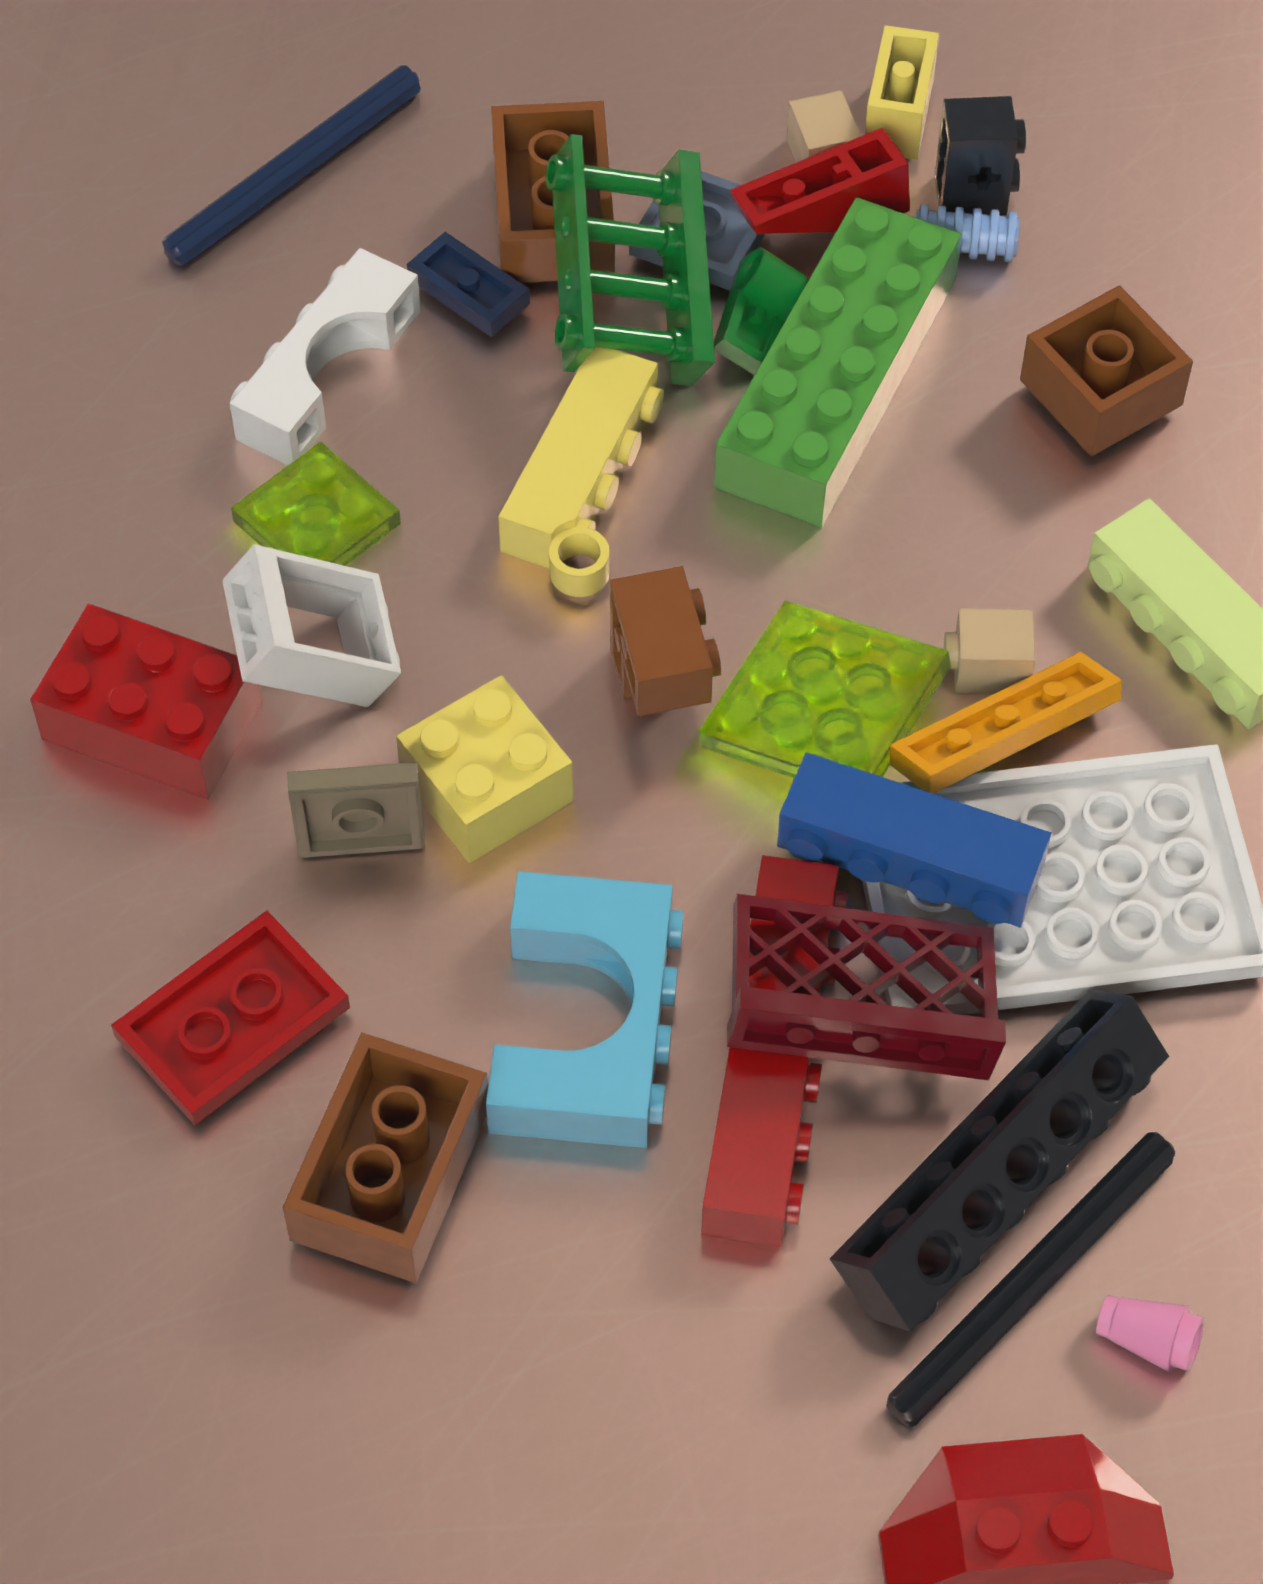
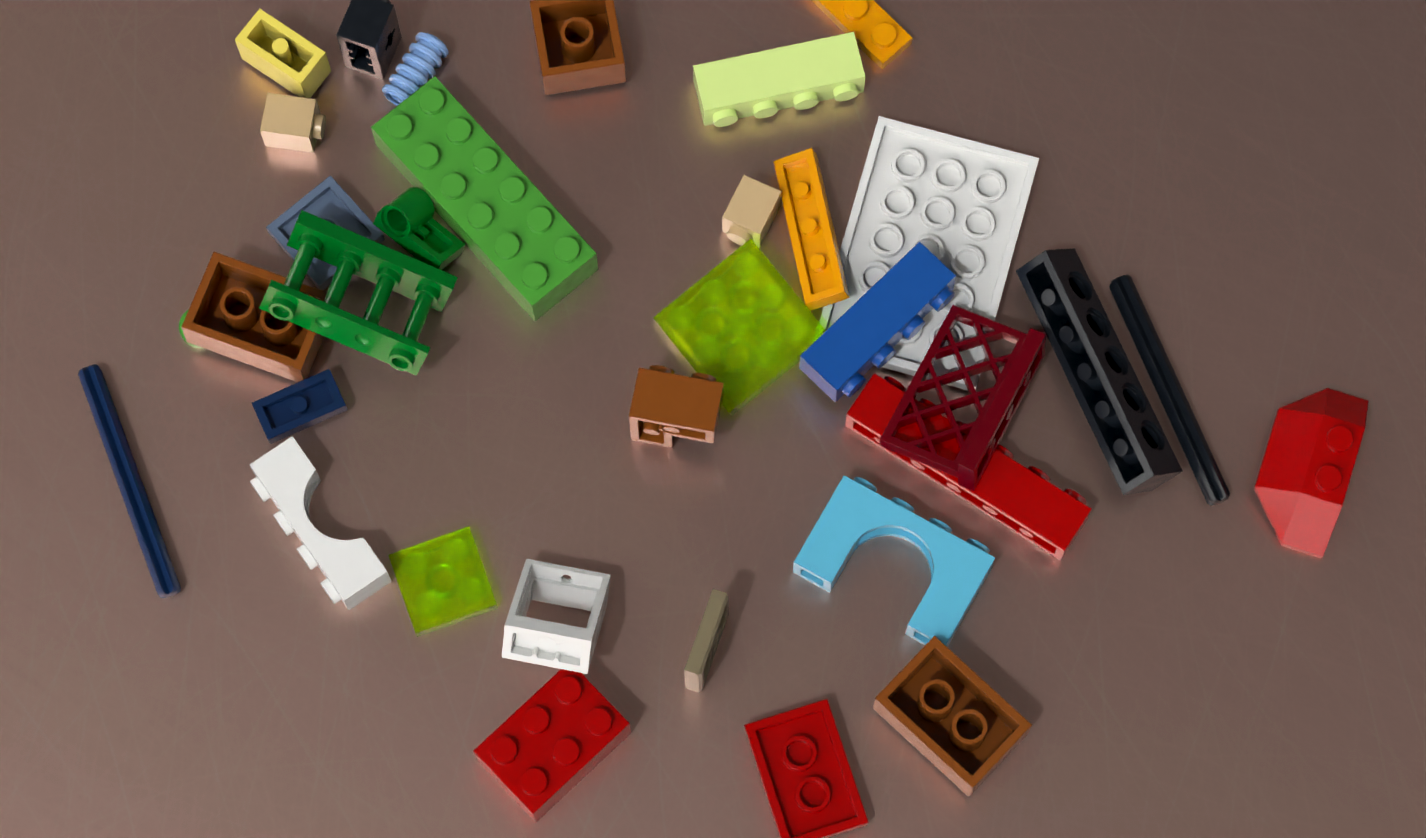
camera: 65 degrees left, 15 degrees up
light yellow brick [396,675,574,864] -> none
light yellow hinge [498,347,664,597] -> none
red slope [730,128,910,234] -> none
bright pink cone [1096,1295,1205,1372] -> none

